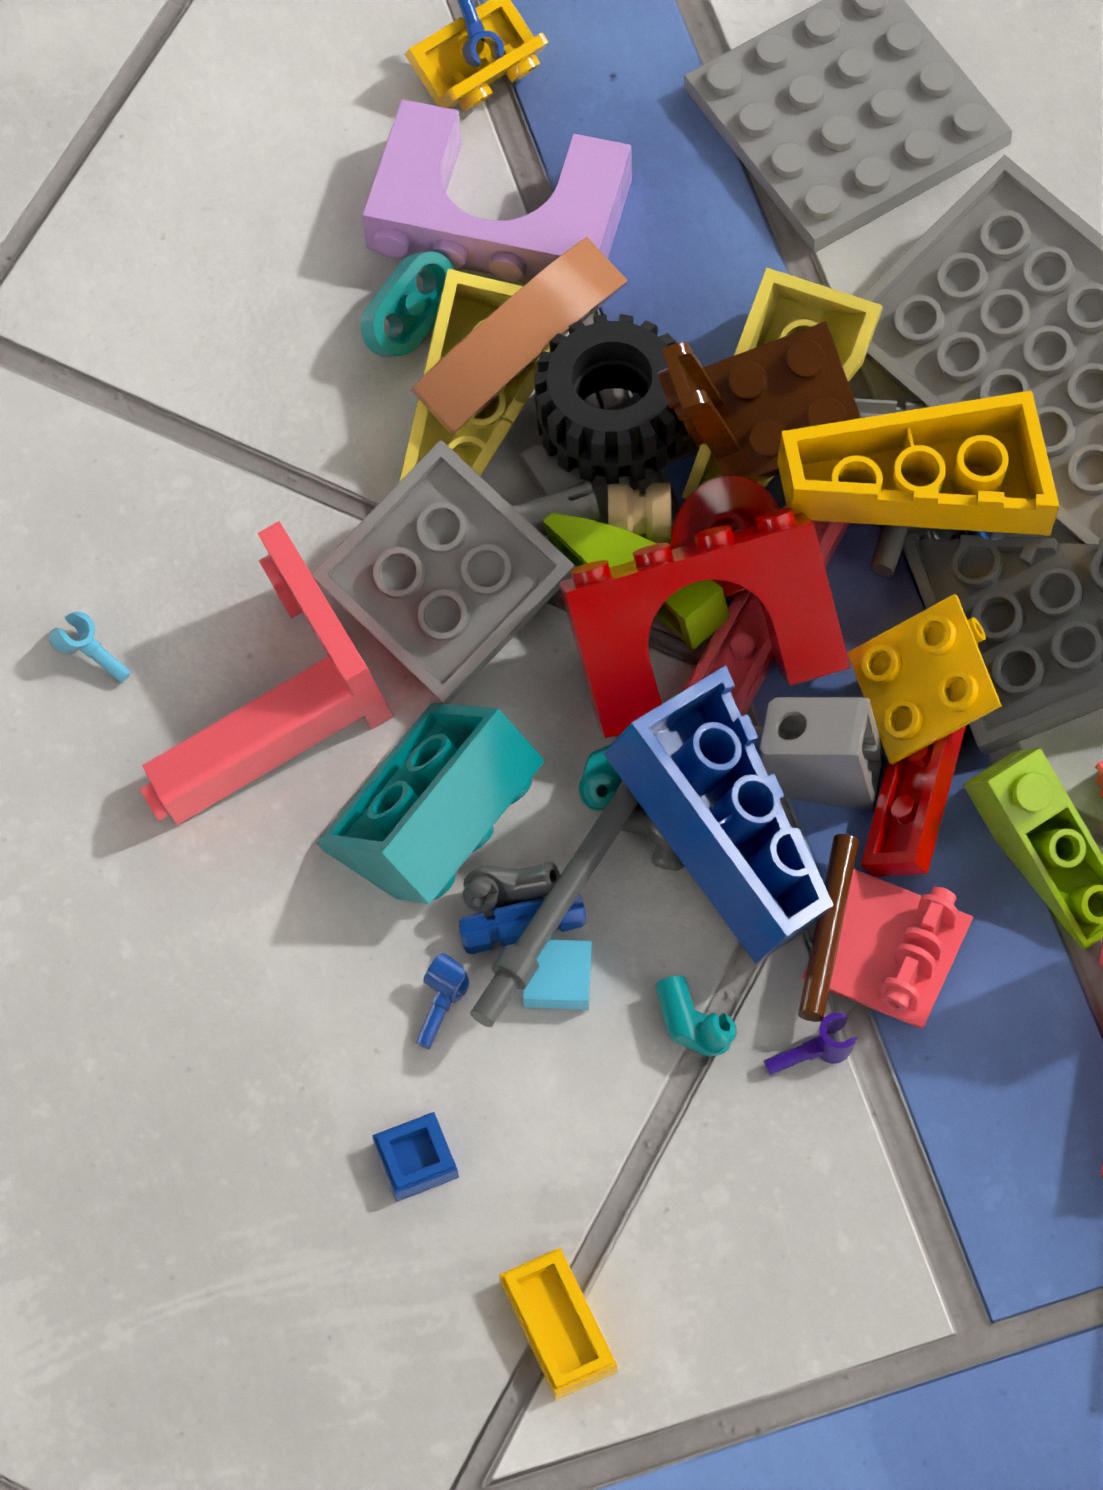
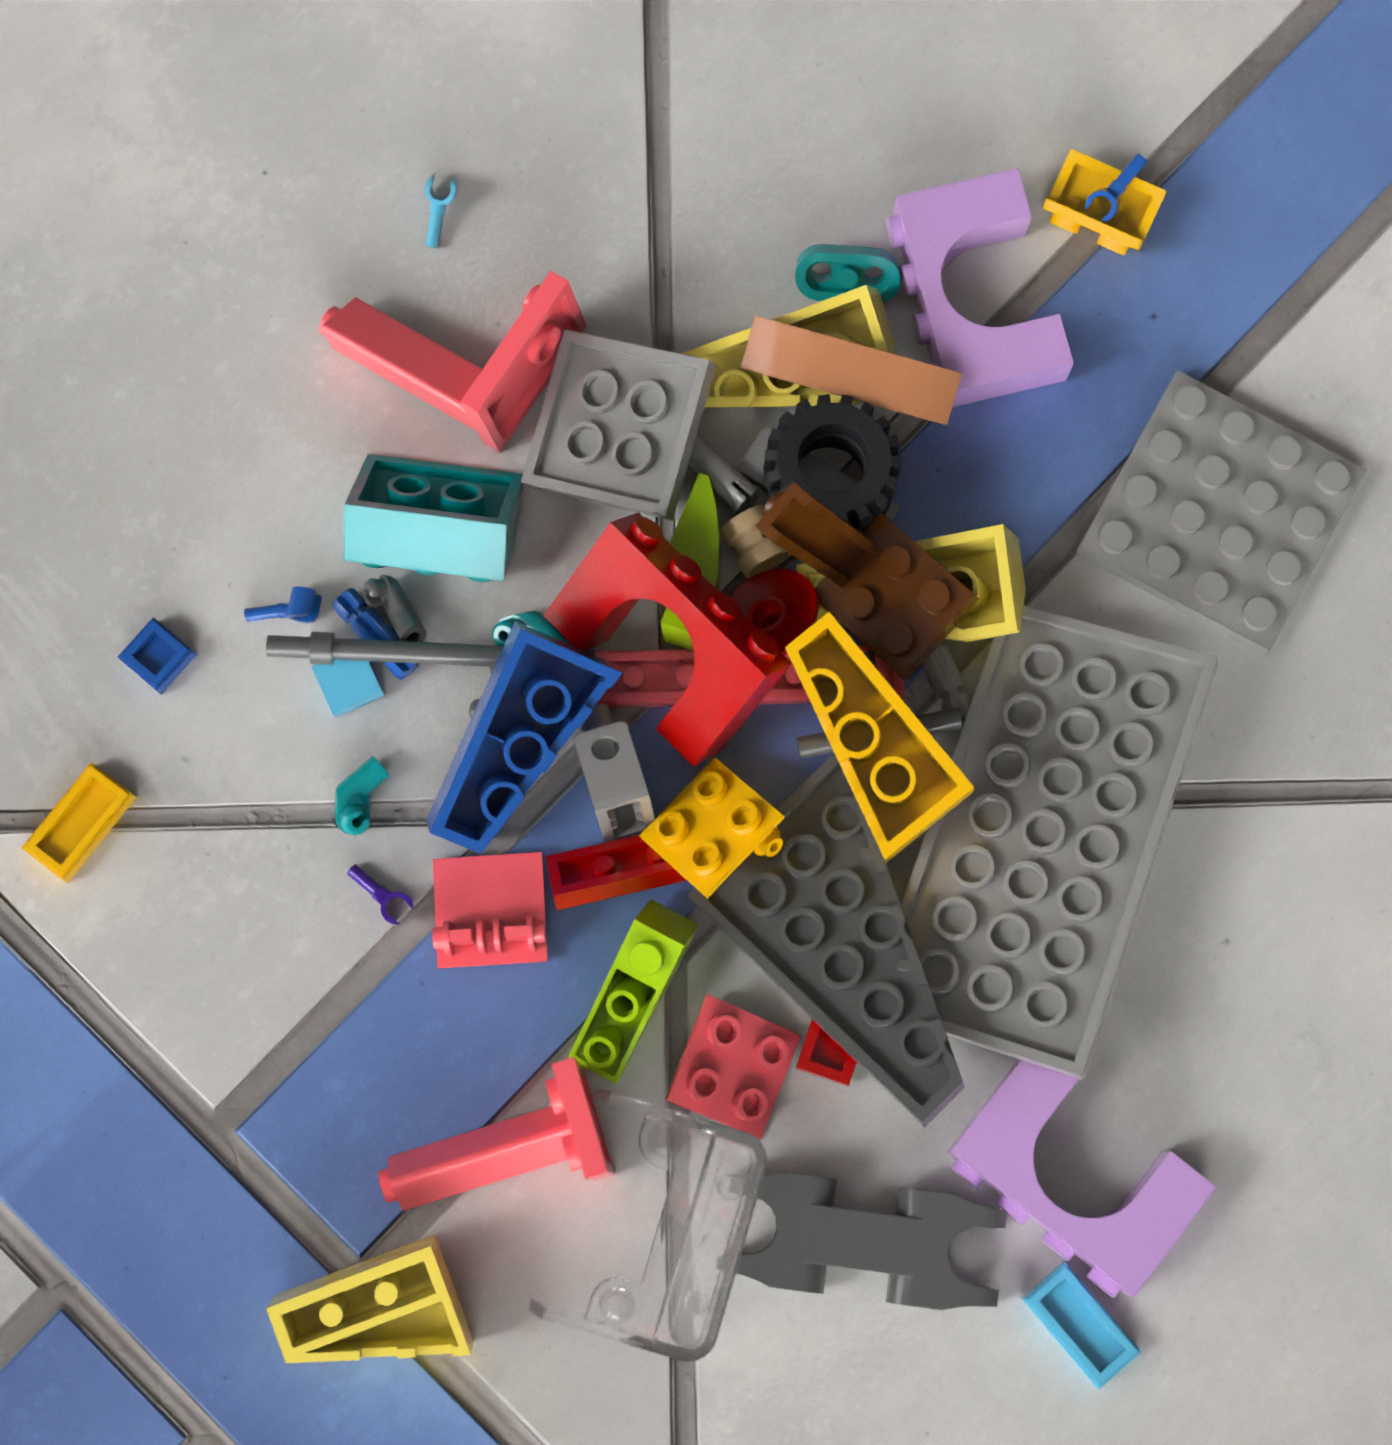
camera: 60 degrees right, 15 degrees up
reddish brown bar [798,834,859,1022] -> none

